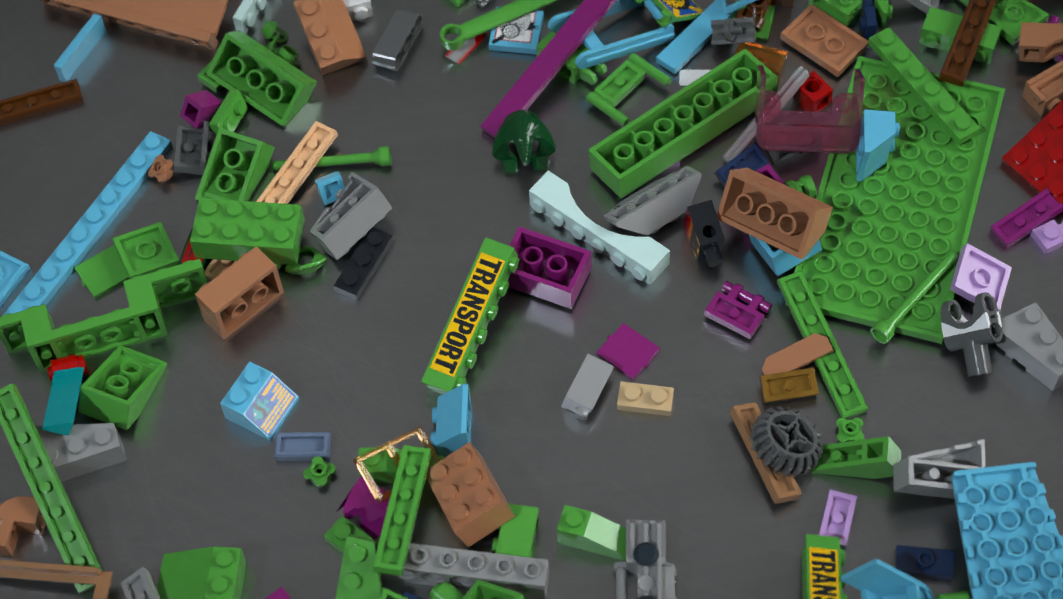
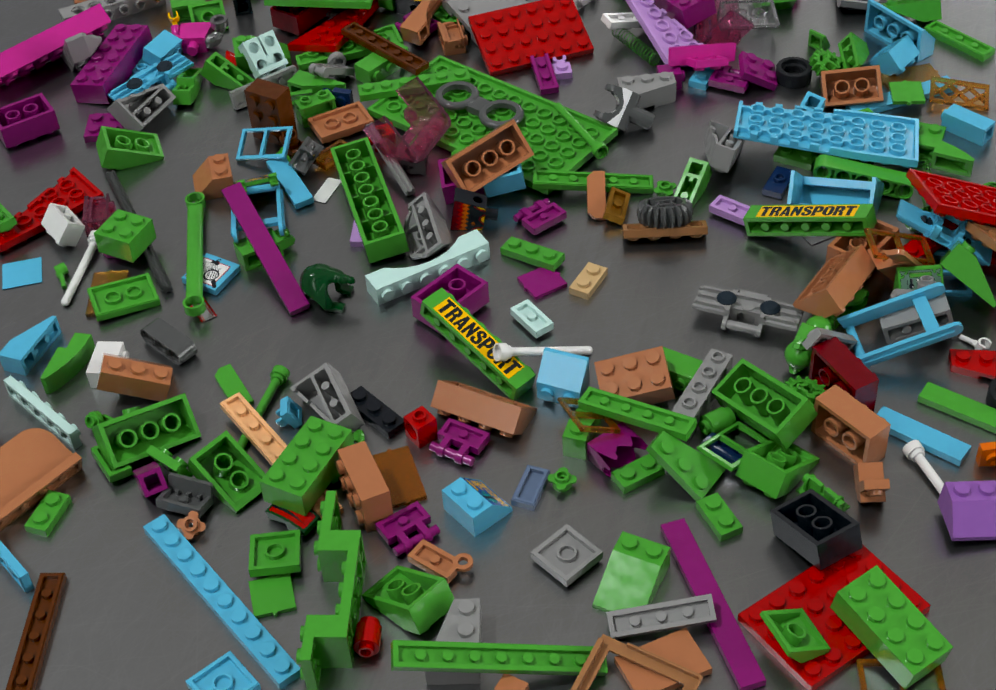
camera: 70 degrees left, 15 degrees down
teal slope [42,367,84,436] -> none
bright green slope [557,505,626,561] -> none
light grey hinge [561,354,614,417] -> none
bright green plate [586,53,672,126] -> none
dark blue plate [714,143,770,188] -> none
medium azure slope [856,109,900,181] -> none
lavender plate [950,243,1012,311] -> none
none -> bright green plate [24,490,72,537]
none -> bright green piece [215,364,254,405]
none -> clear orange piece [372,446,427,508]
none -> magenta plate [375,501,440,557]
none -> red brick [403,406,438,449]
none -> nougat hinge [407,539,473,584]
none -> magenta plate [429,418,490,466]
none -> nougat slope [430,380,538,438]
none -> dark grey bar [435,81,524,129]
none -> white piece [493,343,593,361]
none -> bright green plate [500,236,565,272]
none -> light aqua plate [510,299,554,338]
none -> light grey plate [531,524,603,587]

